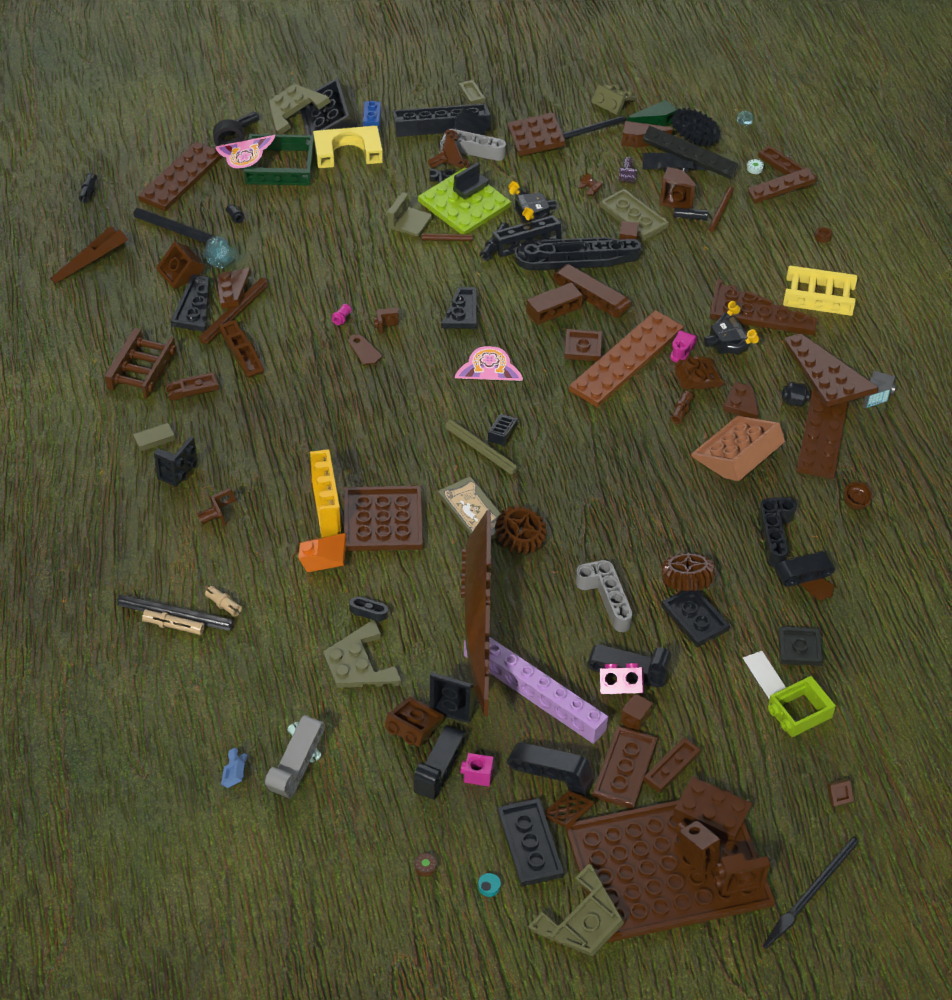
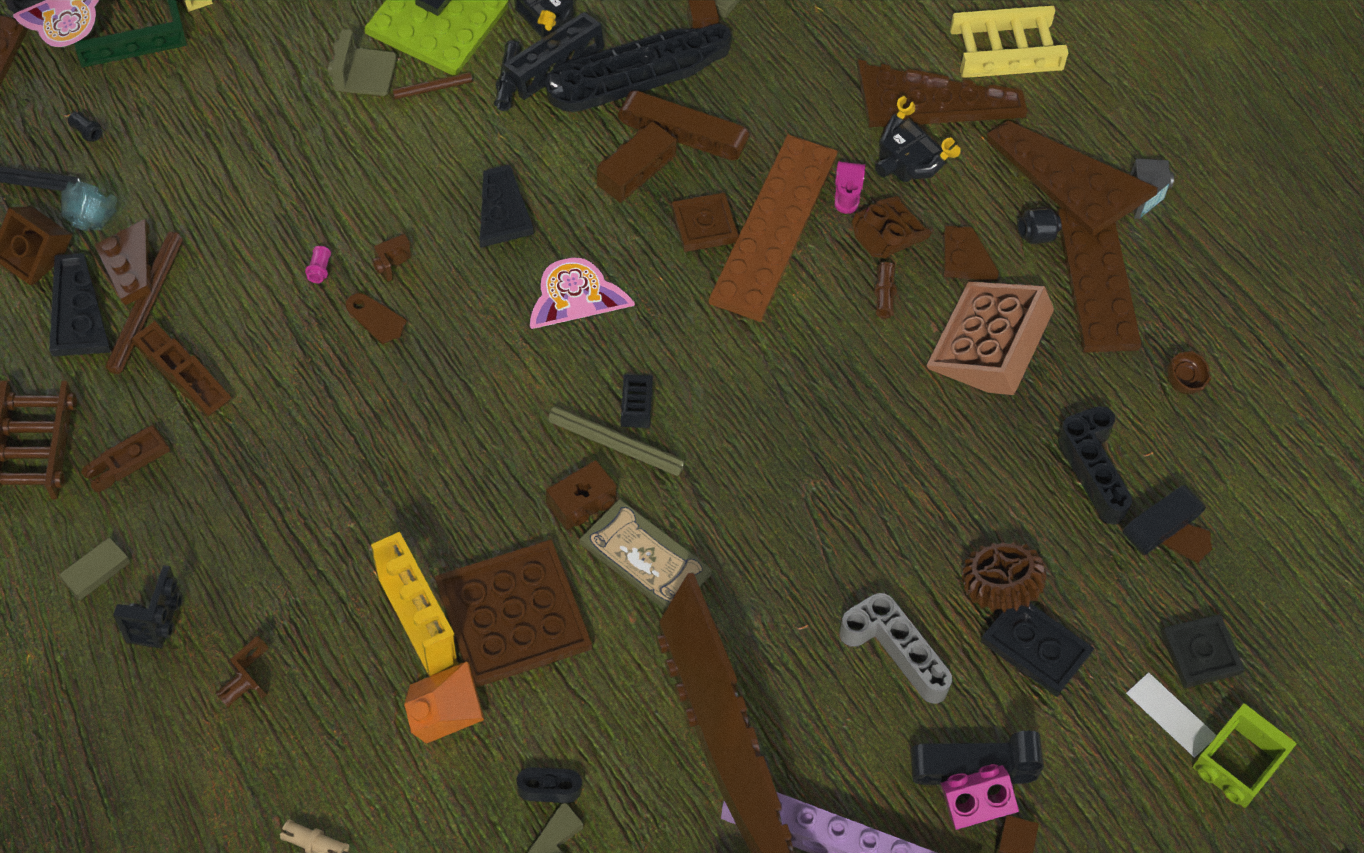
camera: 20 degrees left, 10 degrees up
reddish brown gear [494,504,547,555] -> none
none -> reddish brown brick [546,460,616,530]

